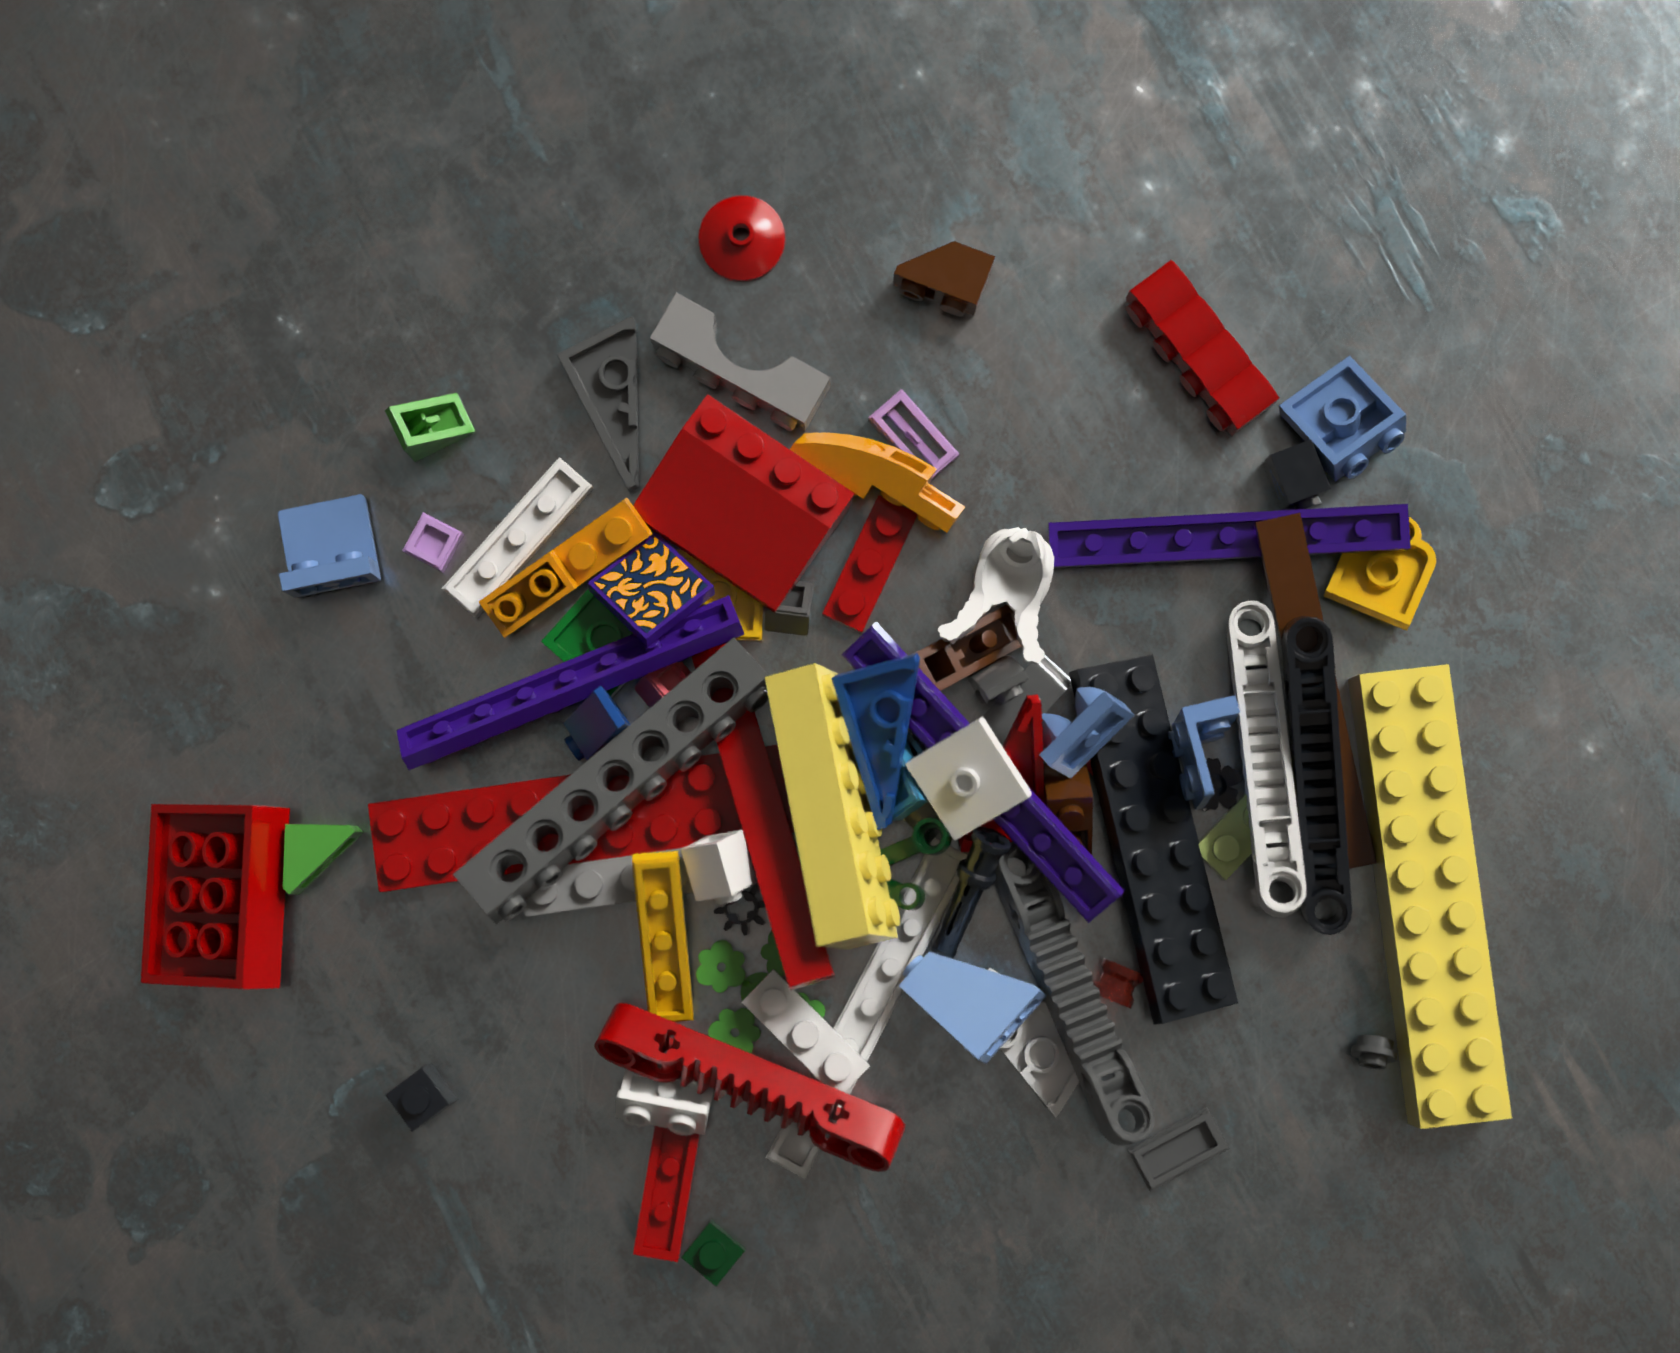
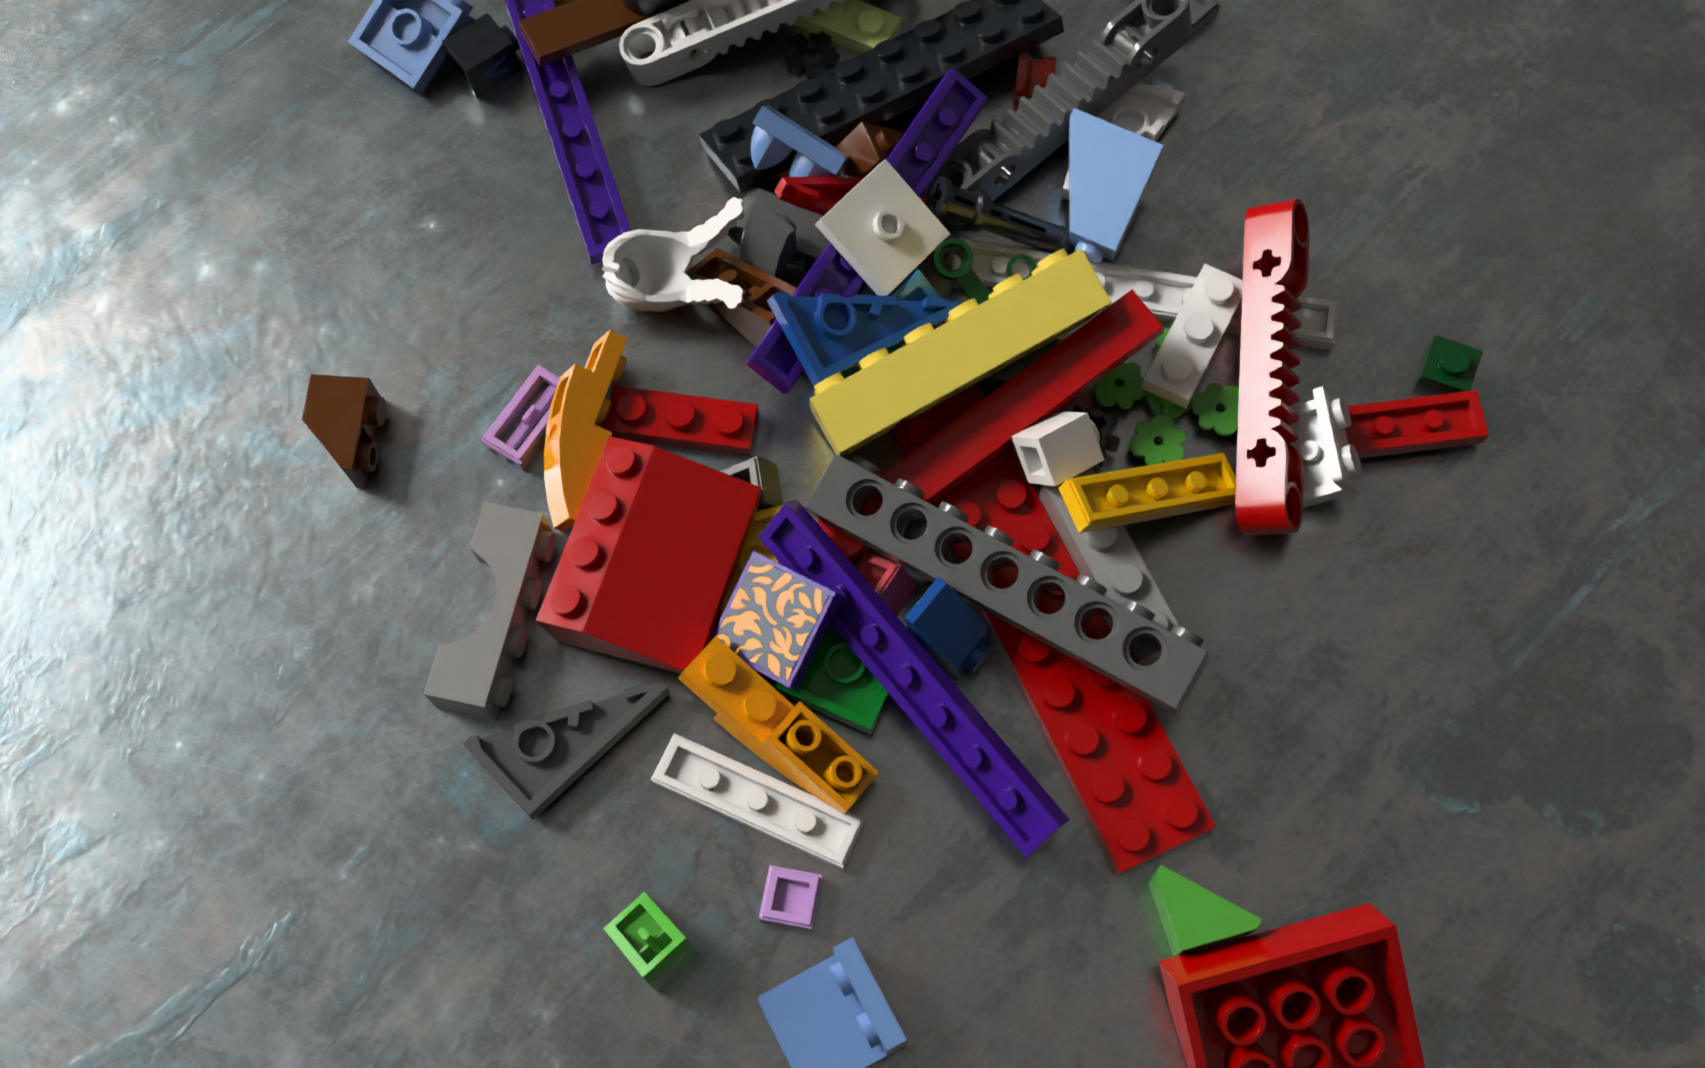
camera: 105 degrees left, 15 degrees down
black brick [385,1063,458,1132] -> none
red dish [698,196,785,282] -> none
red brick [1126,260,1279,436] -> none
medium blue bracket [1168,695,1240,810] -> none

